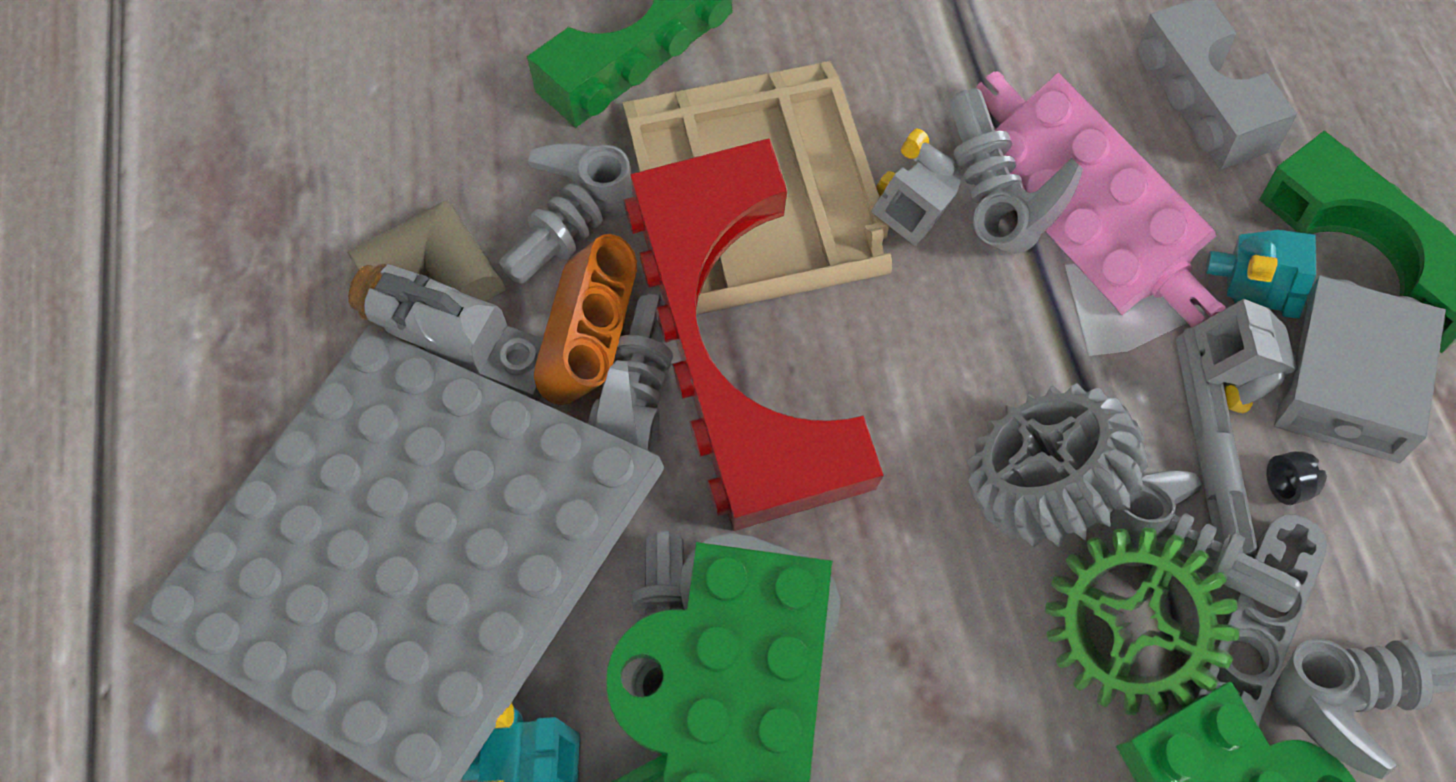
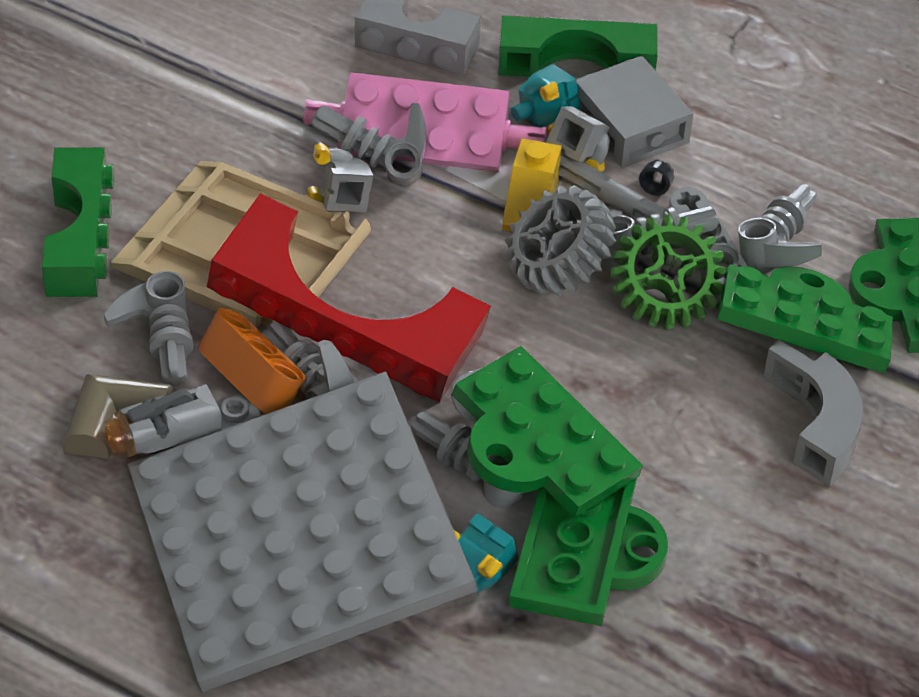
camera: 55 degrees left, 15 degrees down
none -> yellow slope [502,138,562,232]

